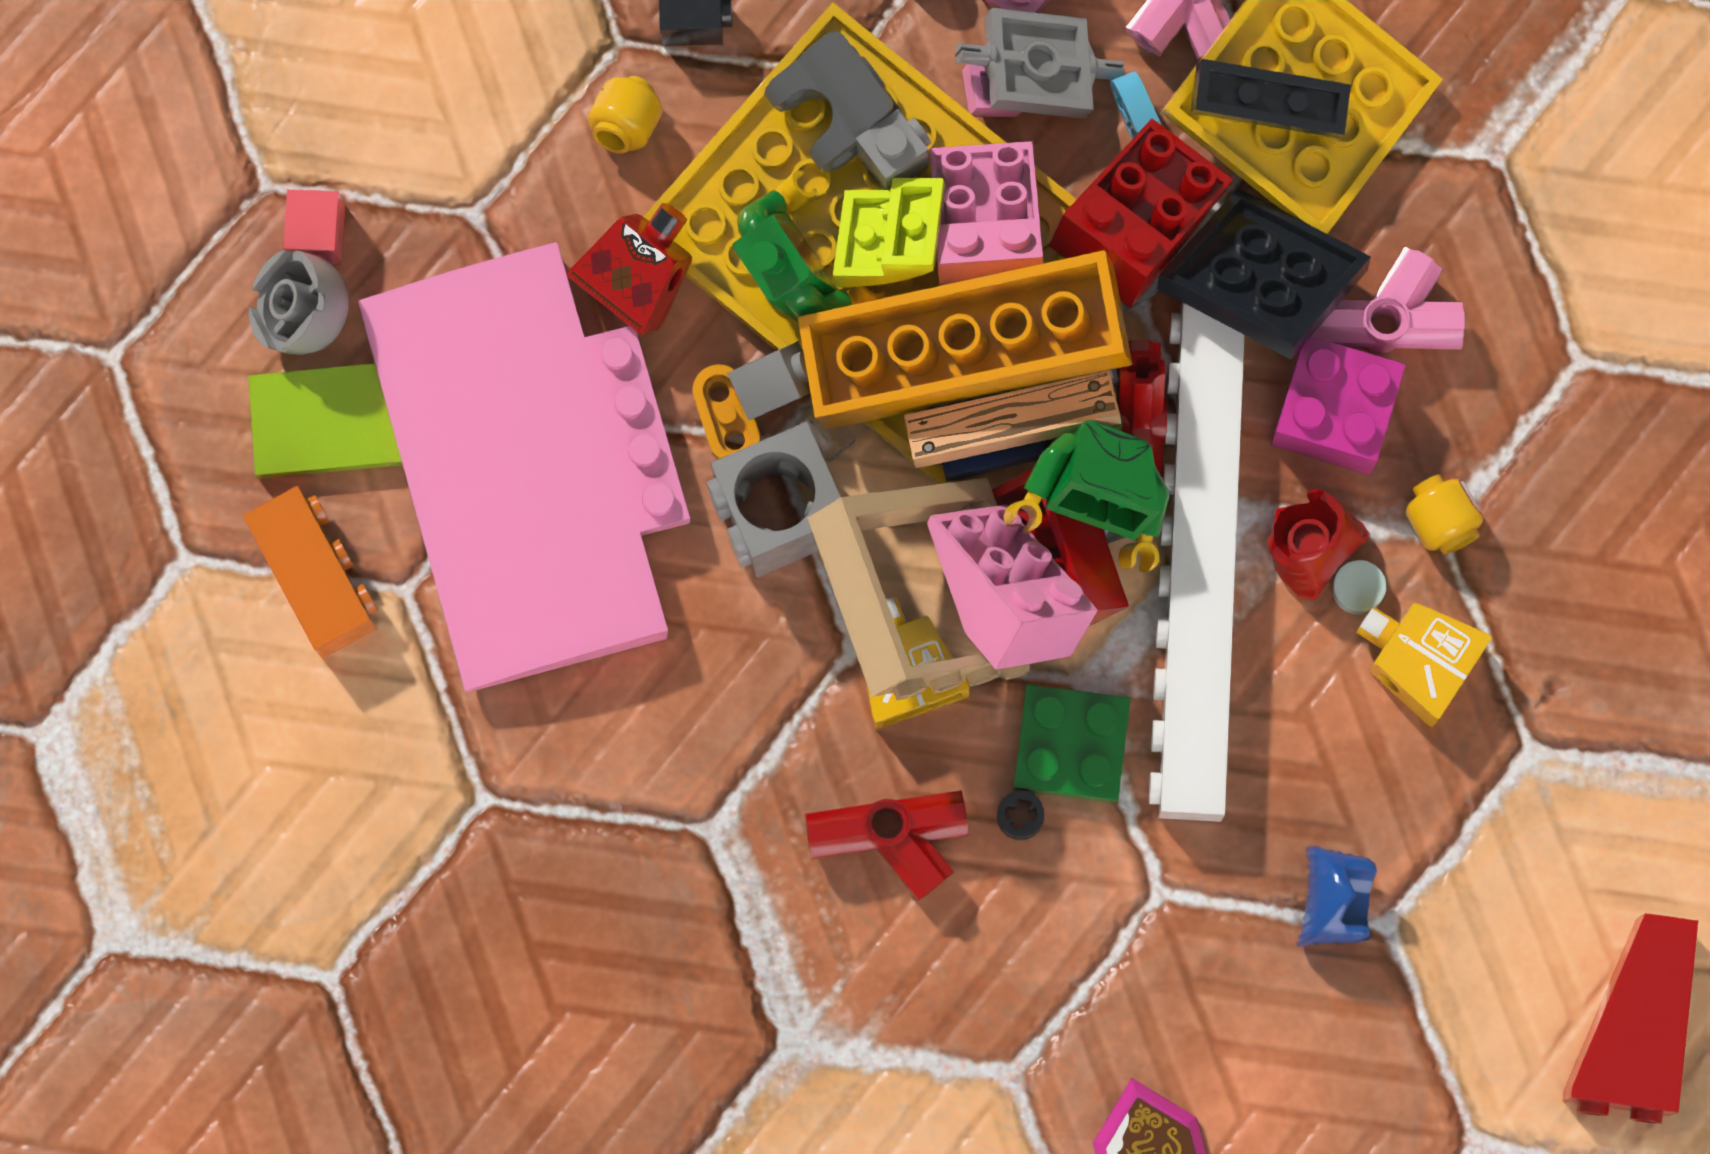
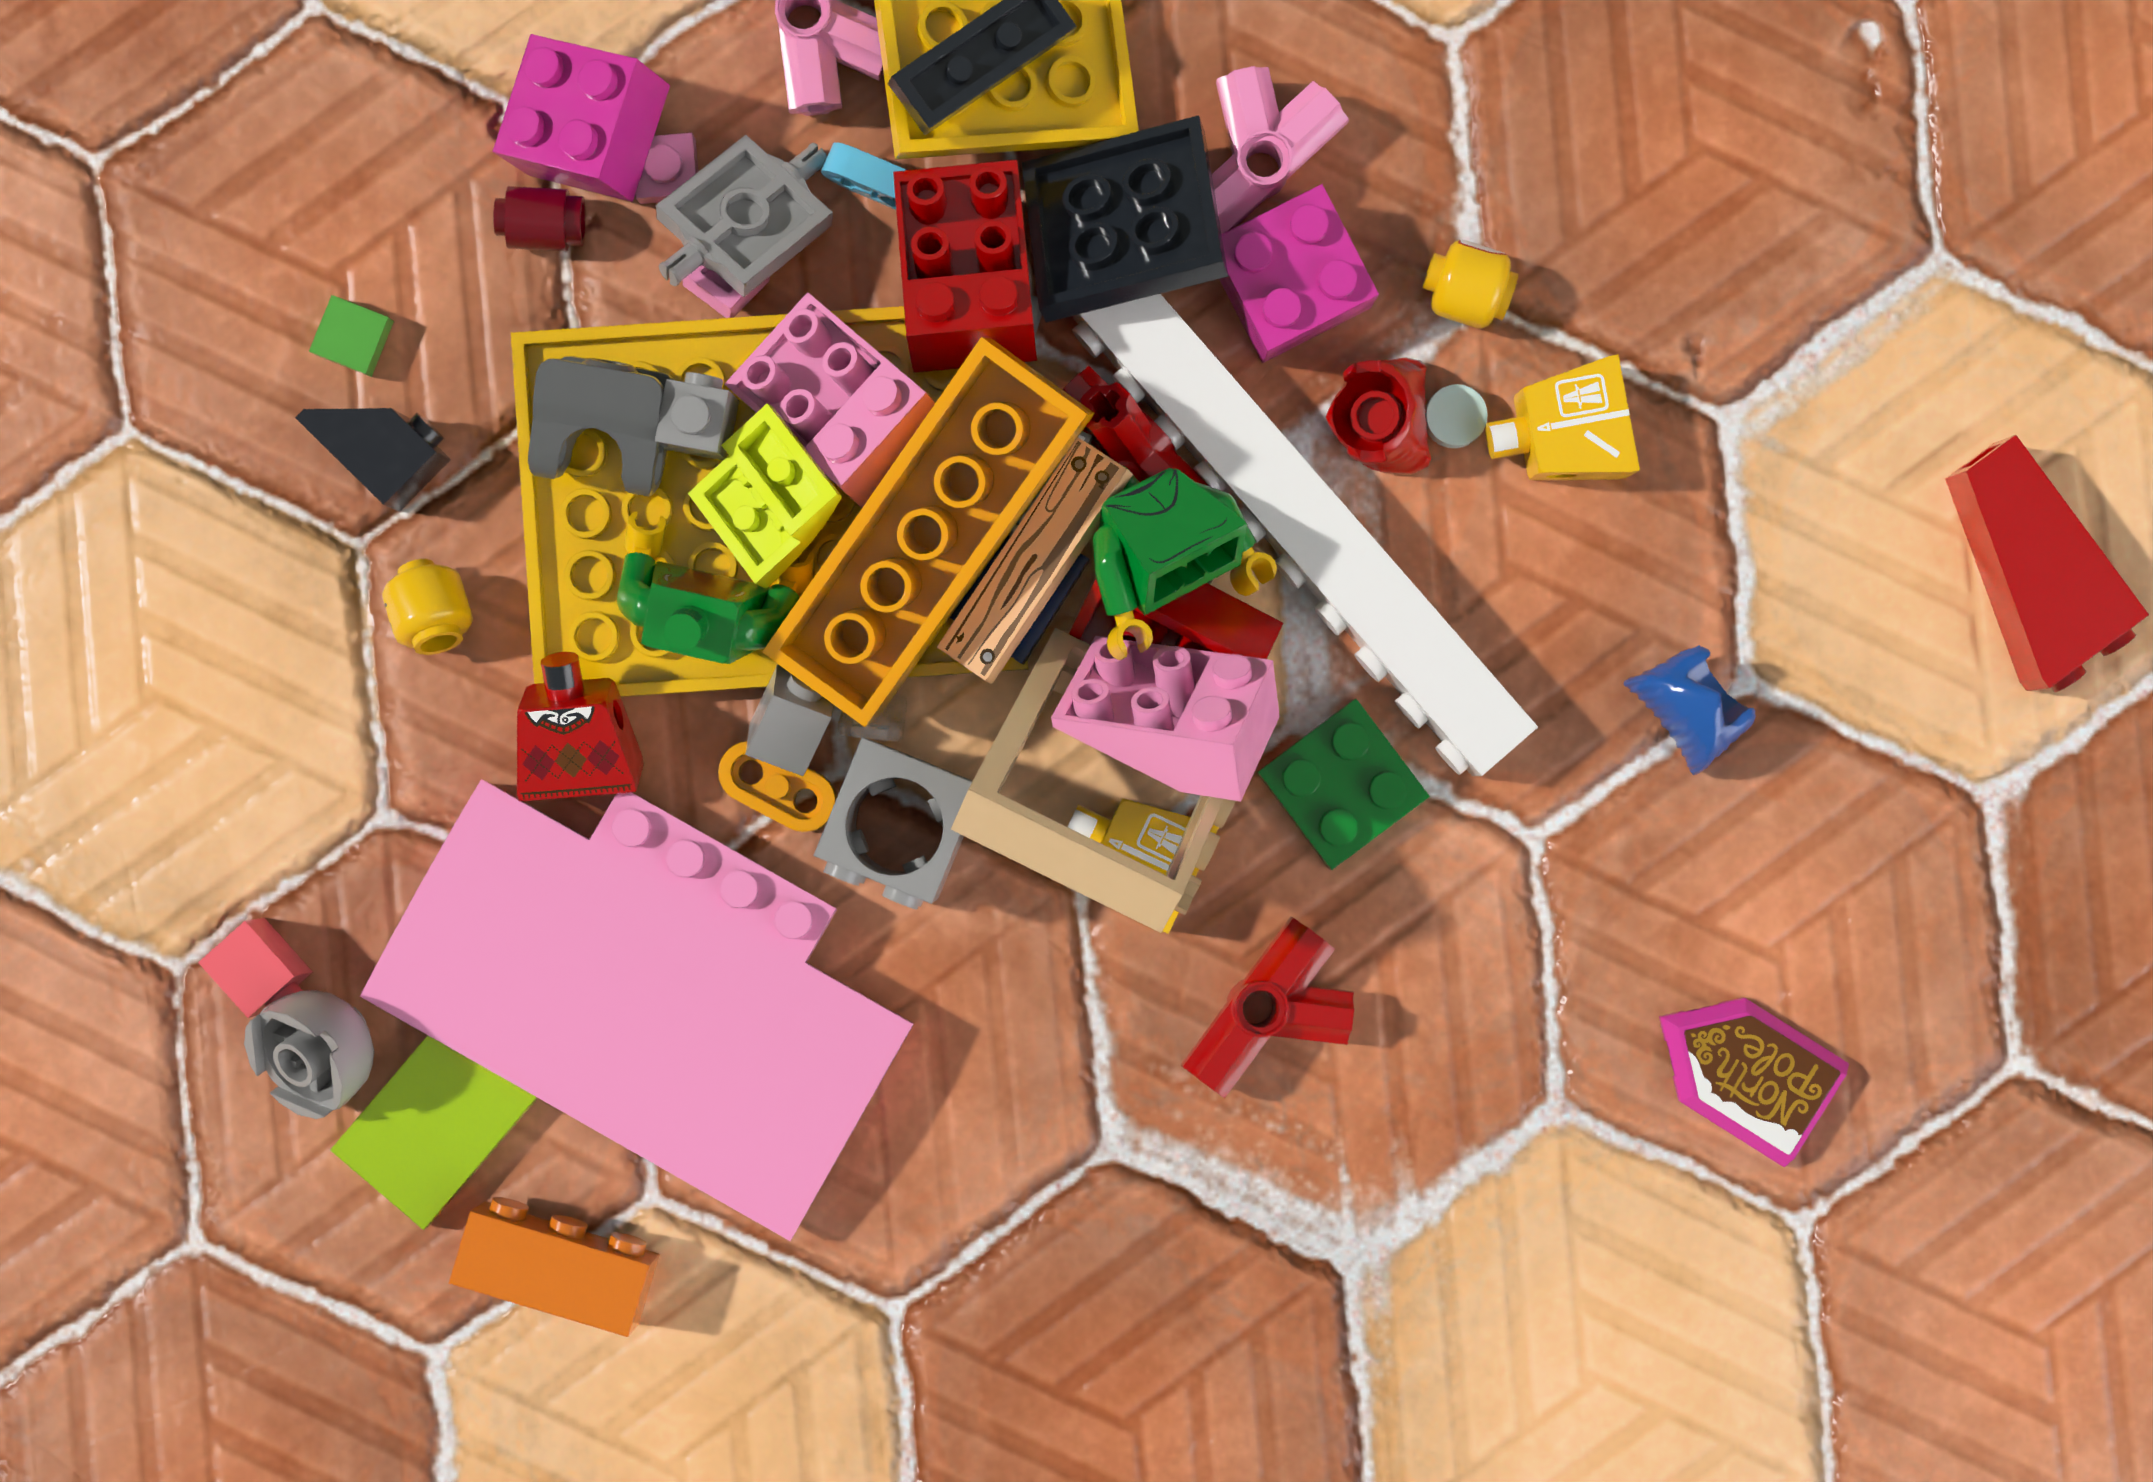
camera: 50 degrees left, 10 degrees up
black bush [997,791,1044,840] -> none

